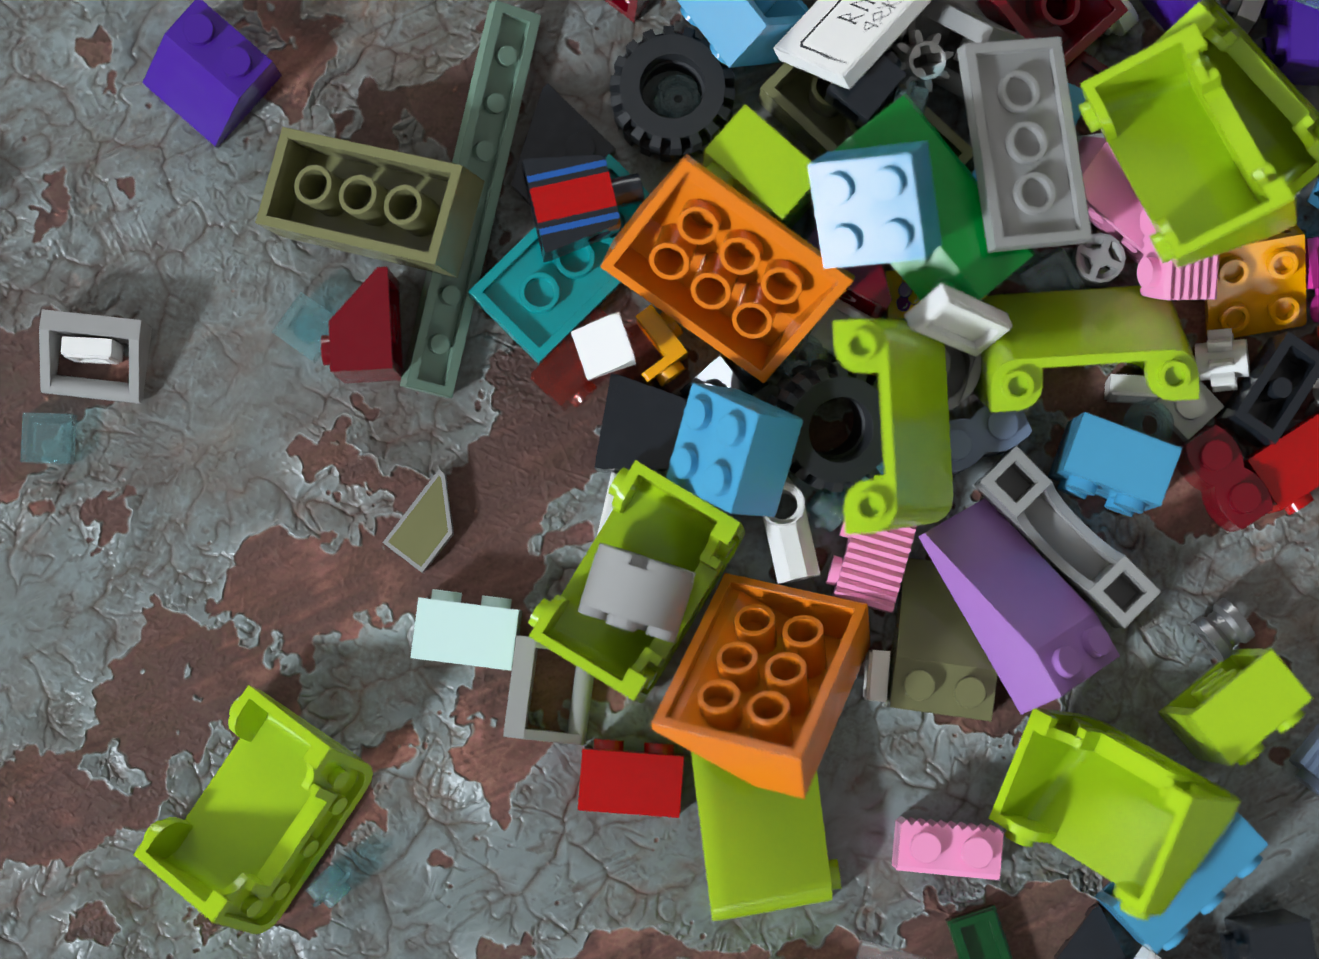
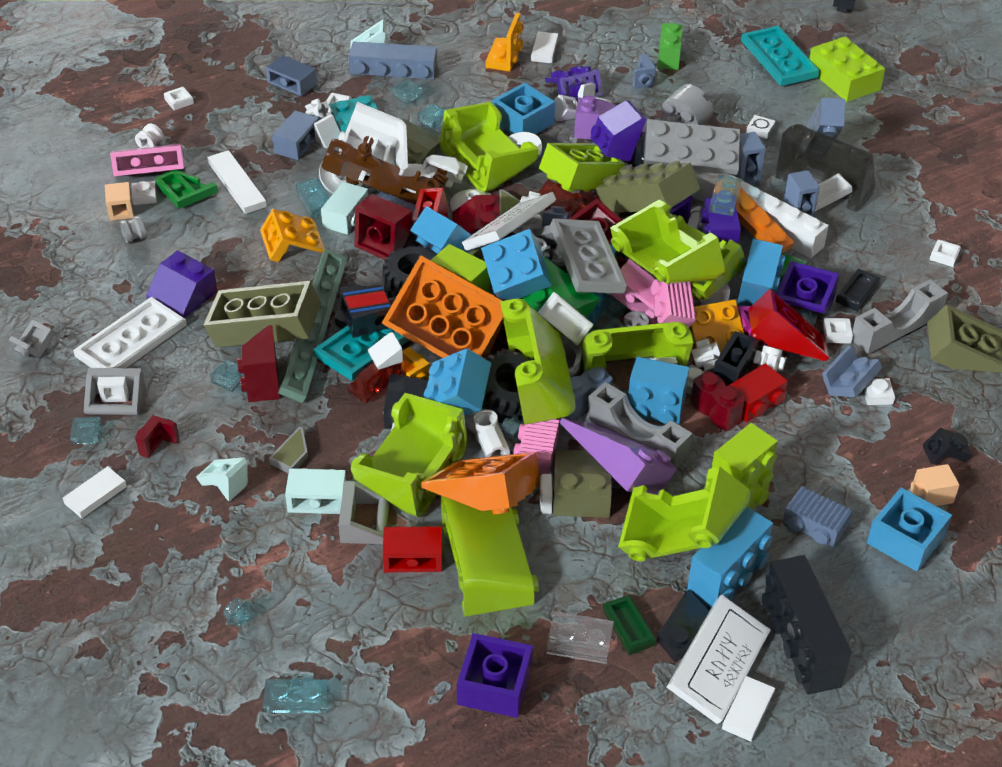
camera: 10 degrees left, 40 degrees down
lime windscreen [133,685,373,934] -> none
light grey brick [578,543,696,643] -> none
bright pink brick [892,816,1004,880] -> none
none -> white tile [63,466,127,518]
none -> white tile [73,297,187,368]
none -> dark red bracket [135,415,180,458]
none -> light aqua slope [196,457,248,501]

